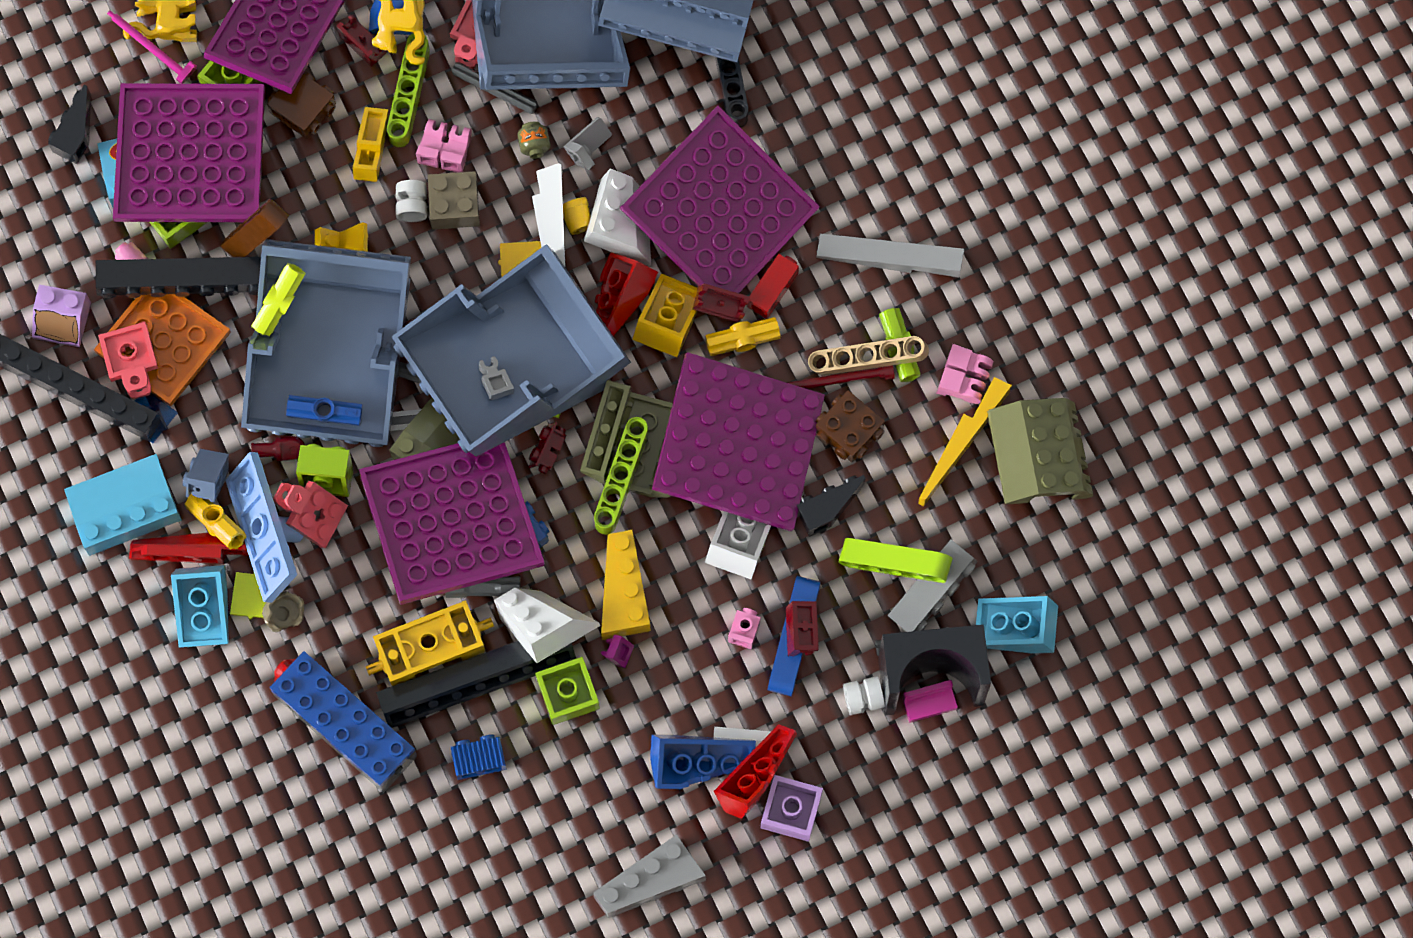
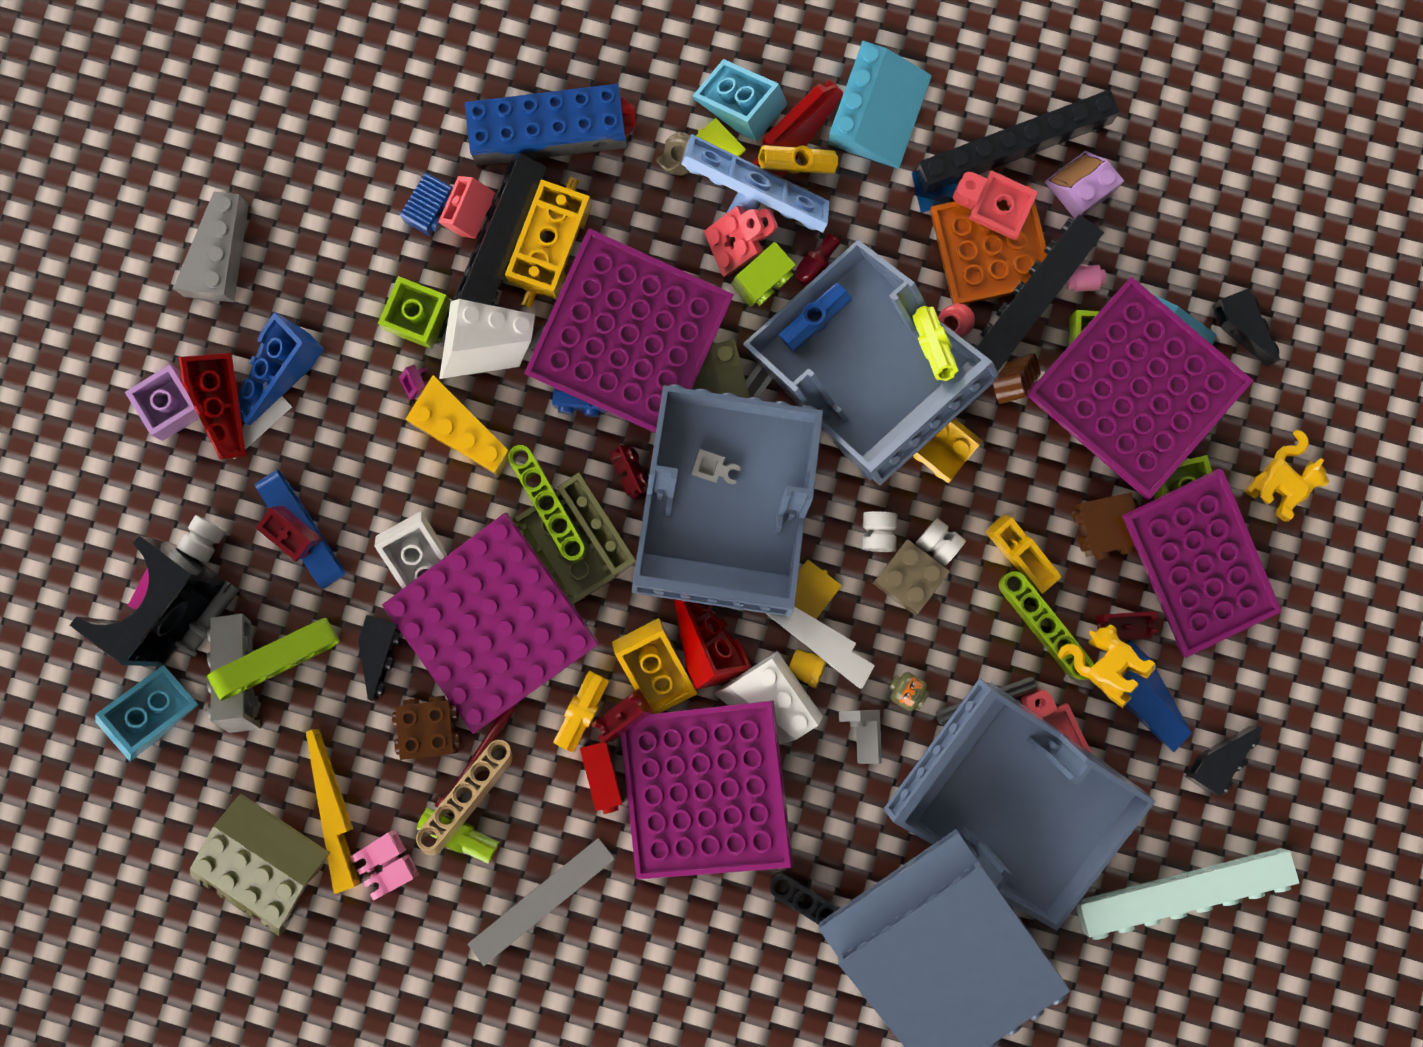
camera: 135 degrees right, 10 degrees up
dark pink piece [107,10,197,84] -> none
sand blue hinge [183,449,229,502] -> none
bright pink legs [416,119,472,173] -> none
bright pink brick [728,608,761,649] -> none
none -> coral brick [438,176,496,239]
none -> white wheel [862,511,898,552]
none -> coral head [938,303,975,338]

